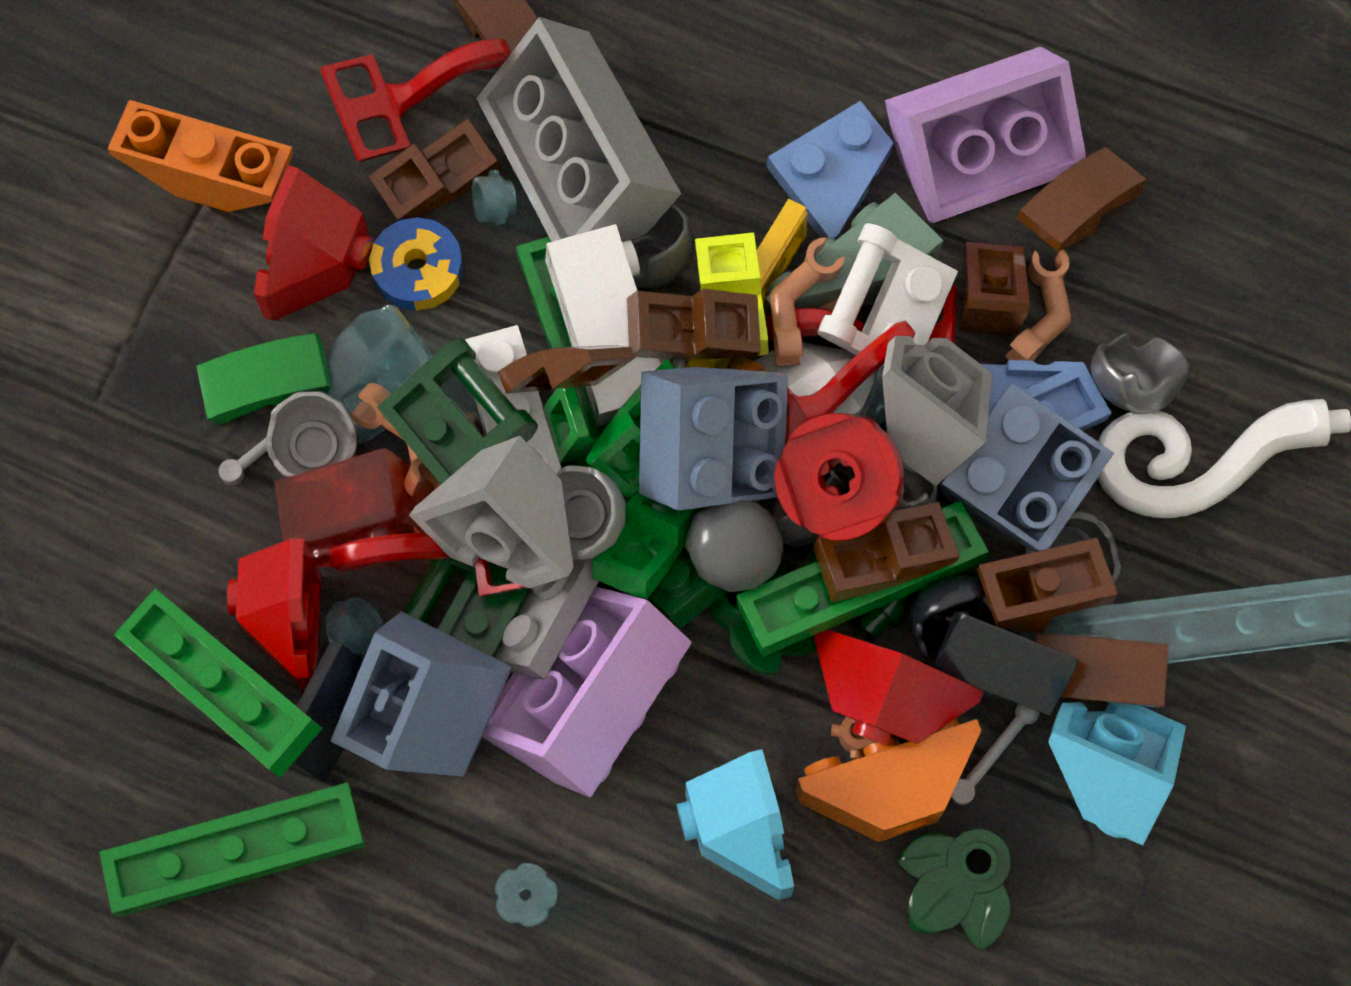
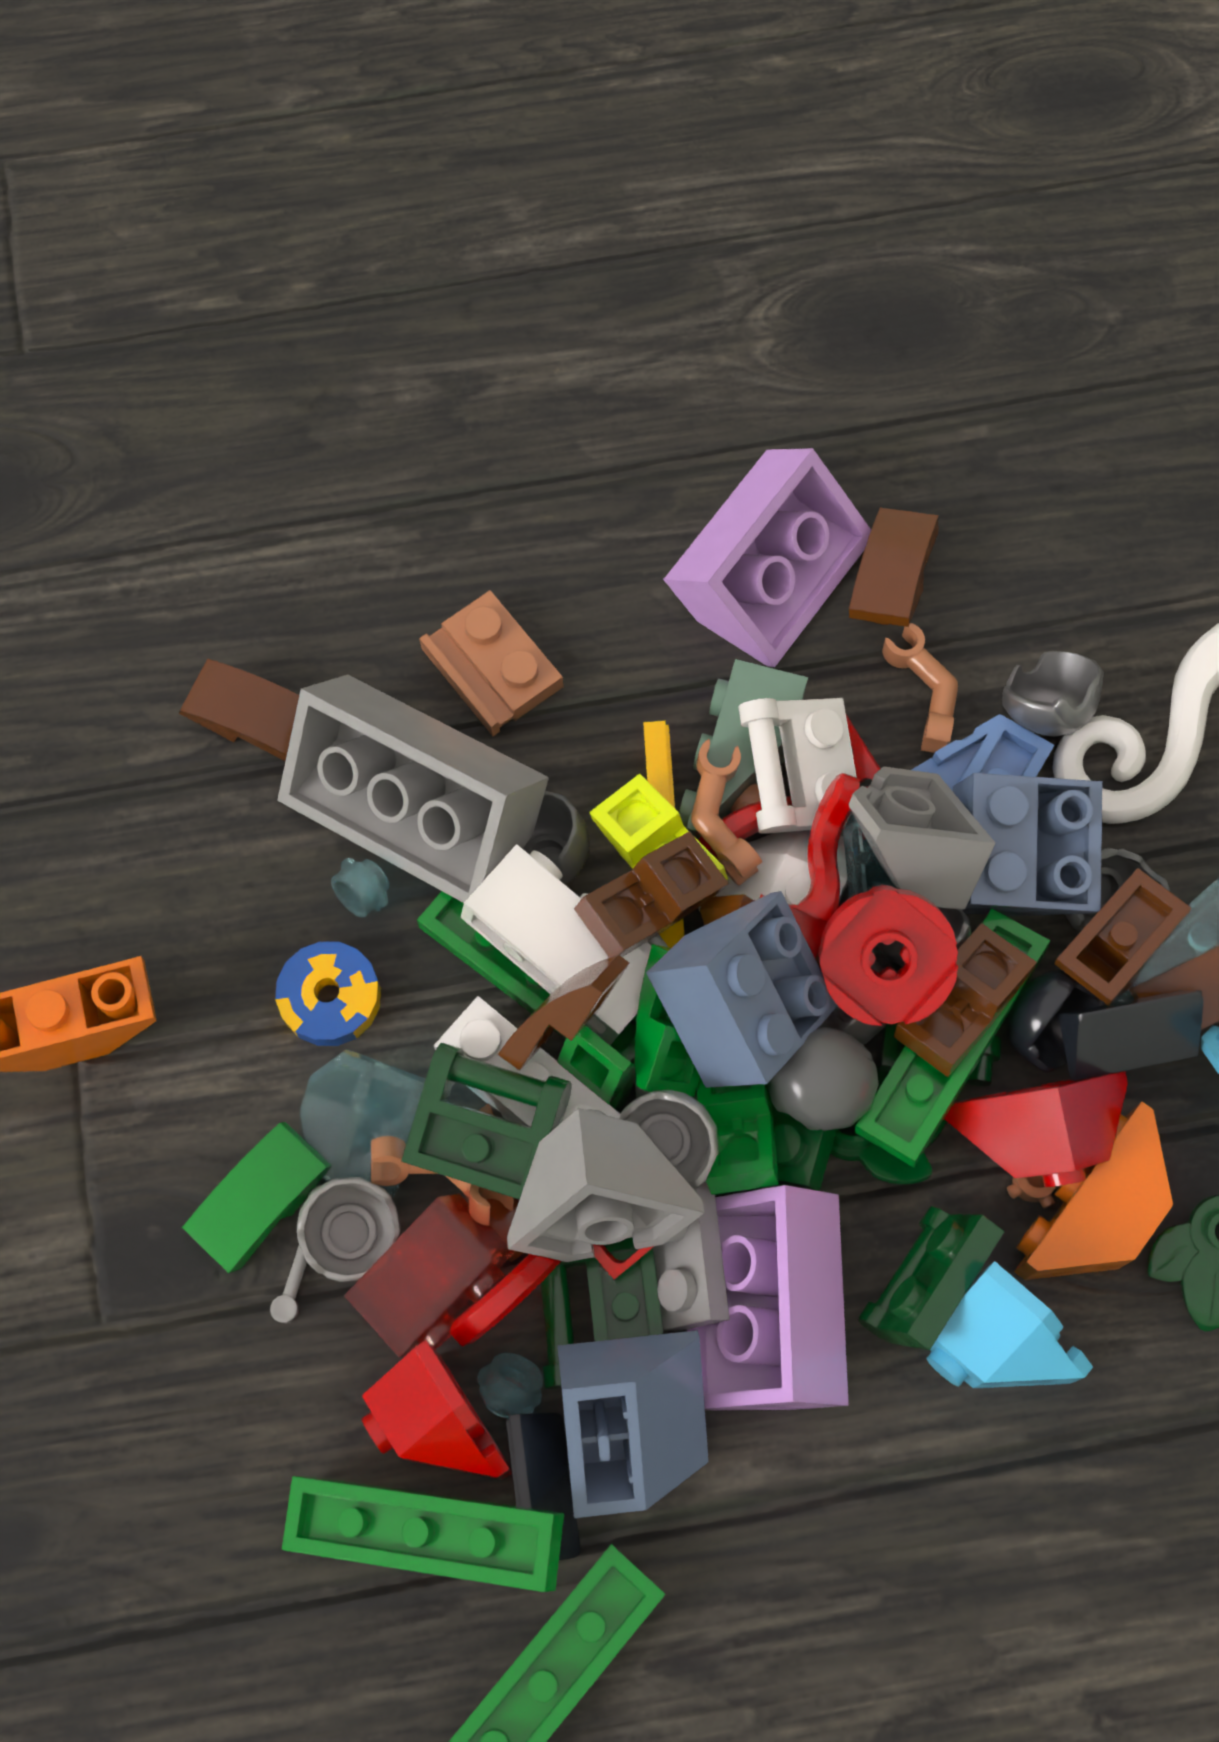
camera: 30 degrees left, 0 degrees up
red slope [254,165,373,321] -> none
red piece [320,39,511,163] -> none
reddish brown slope [368,118,503,221] -> none
clear light blue plate [495,863,558,927] -> none
medium blue wing [767,101,893,240] -> none
light grey hinge [950,704,1040,806] -> none
reddish brown slope [959,242,1030,336] -> none
none -> nougat plate [419,590,563,736]
none -> dark green plate [857,1206,1004,1351]

